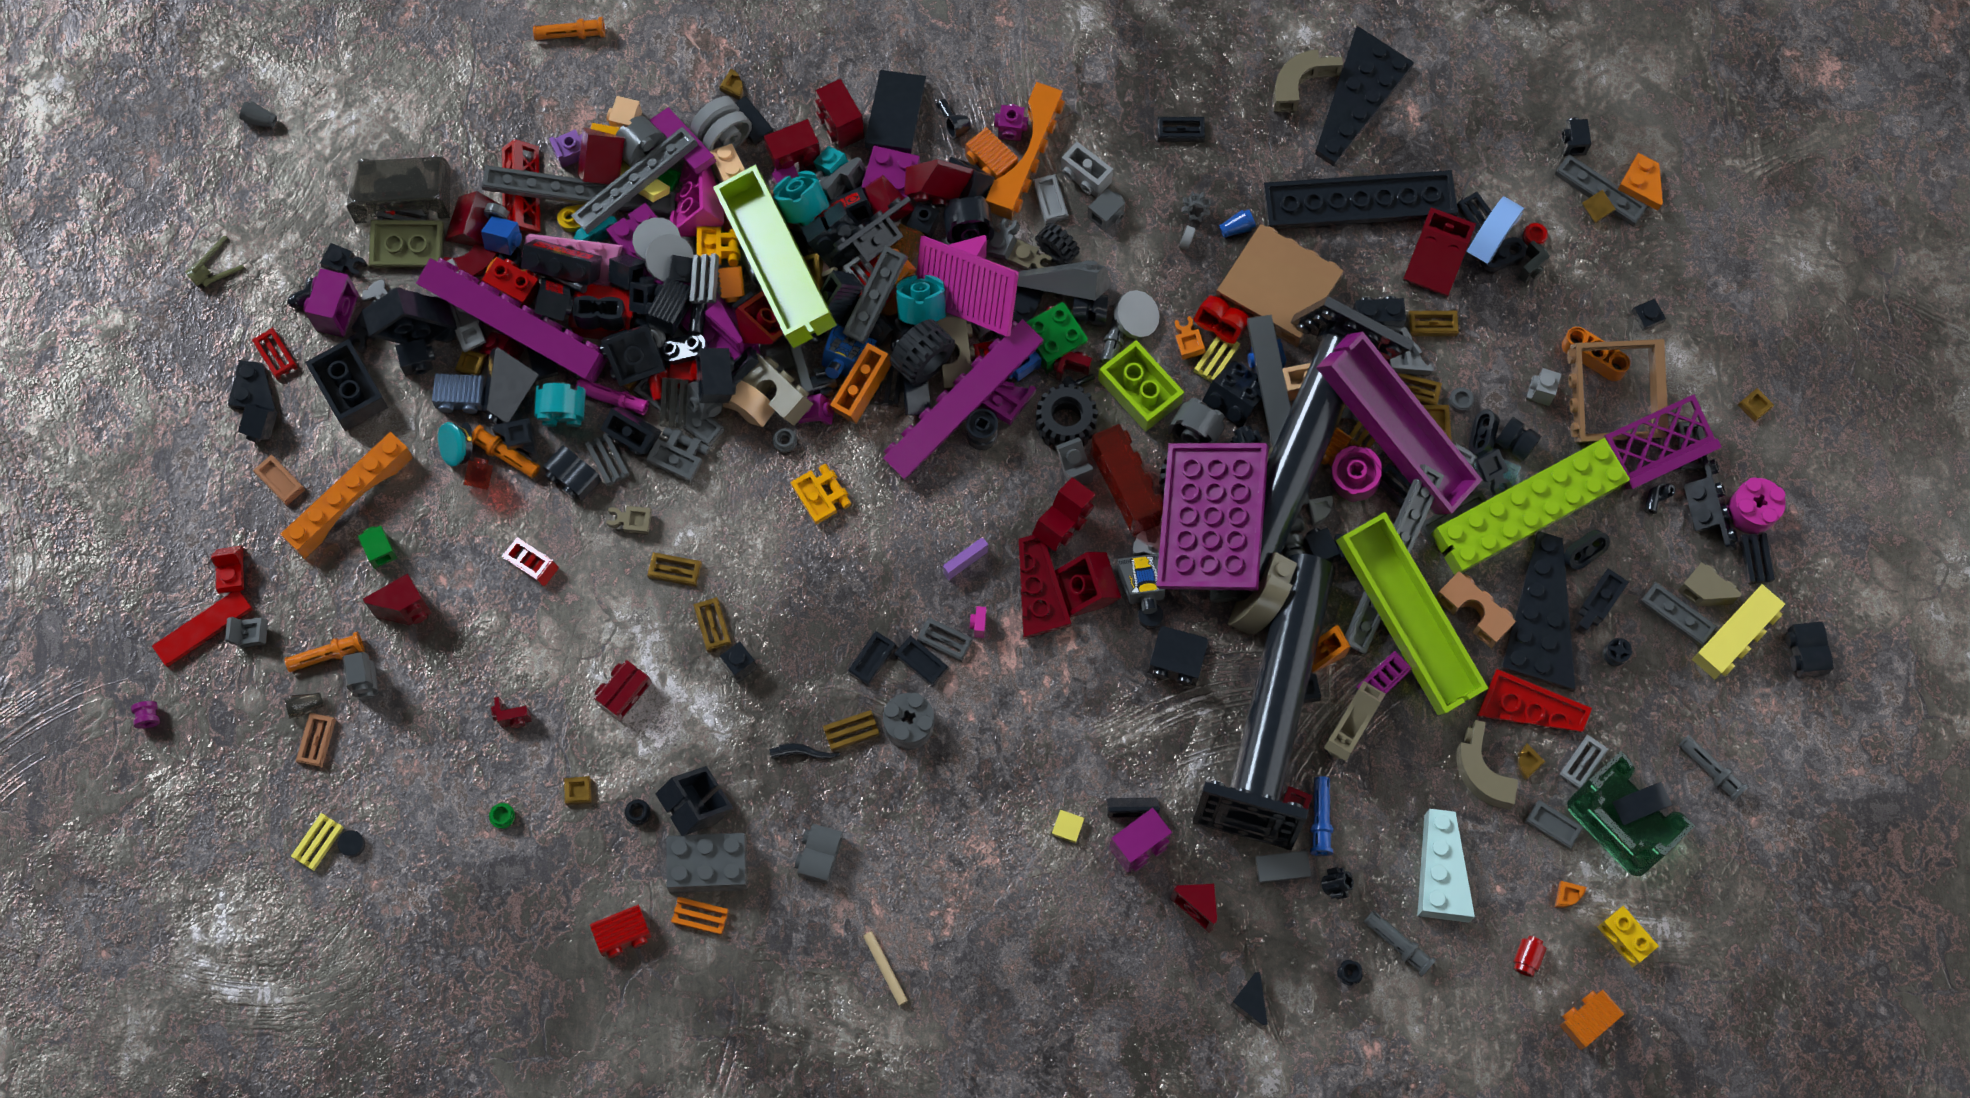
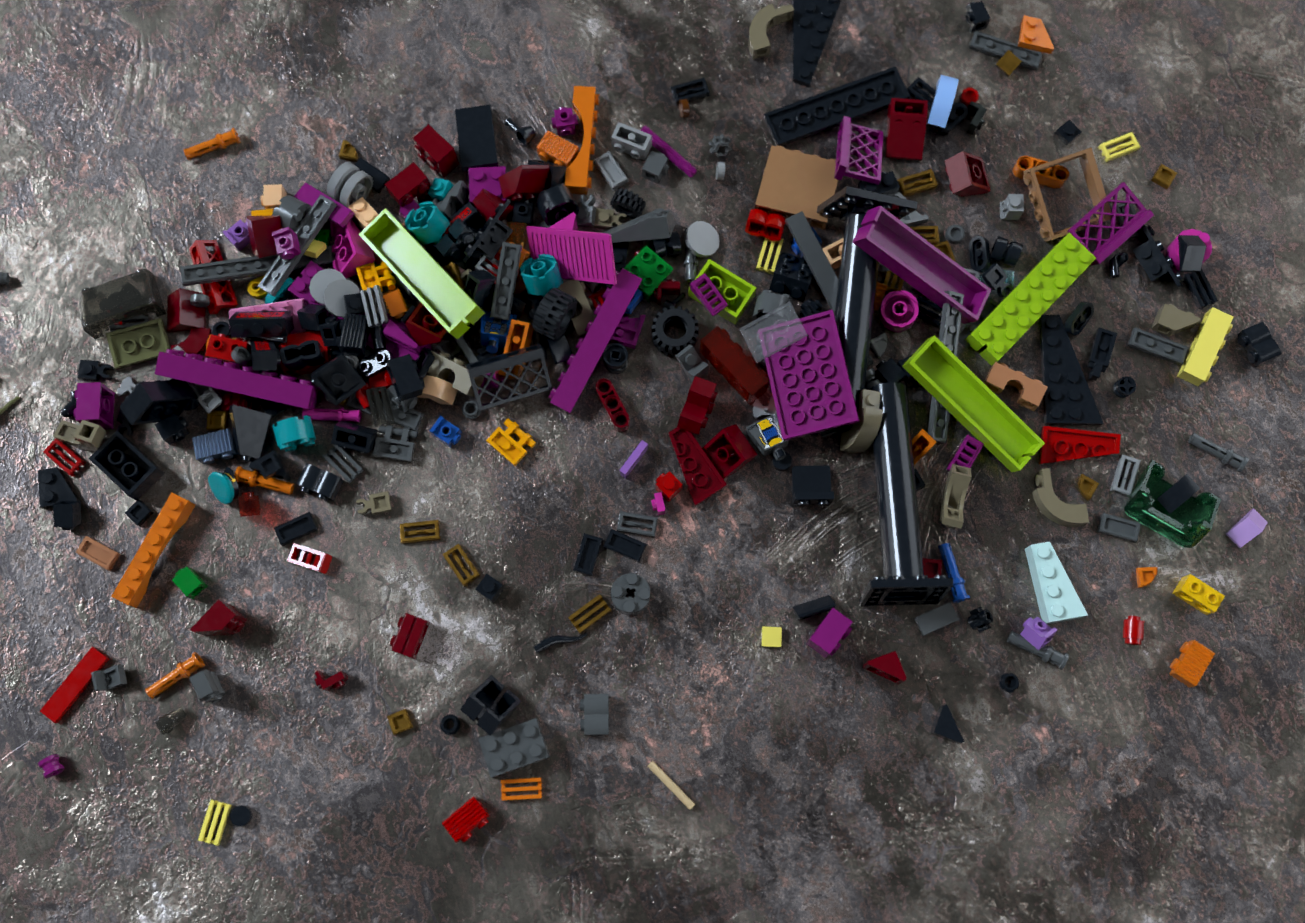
camera: 15 degrees left, 5 degrees up
red slope [211,545,244,594] -> none
nougat tile [296,713,336,768] -> none
blue brick [481,216,522,255] -> none
green plate [489,803,515,829] -> none
orange plate [1175,316,1206,360] -> none
blue cone [1219,209,1256,238] -> none
none -> dark tan arch [53,420,106,452]
none -> black tile [125,499,154,527]
none -> dark grey tile [231,346,251,365]
none -> magenta brick [272,227,301,260]
none -> black tile [274,512,318,546]
none -> blue brick [429,416,462,448]
none -> black fence [466,344,553,411]
none -> dark red beam [596,378,630,432]
none -> magenta axle [640,126,697,177]
none -> red brick [655,471,683,502]
none -> reddish brown tile [679,99,690,118]
none -> magenta slope [690,273,728,317]
none -> clear tile [739,301,808,363]
none -> magenta fence [834,116,883,185]
none -> dark red slope [945,151,991,197]
none -> medium lavender brick [1020,617,1057,650]
none -> light yellow tile [1098,132,1140,163]
none -> black slope [1178,235,1207,272]
none -> lavender slope [1226,508,1268,548]

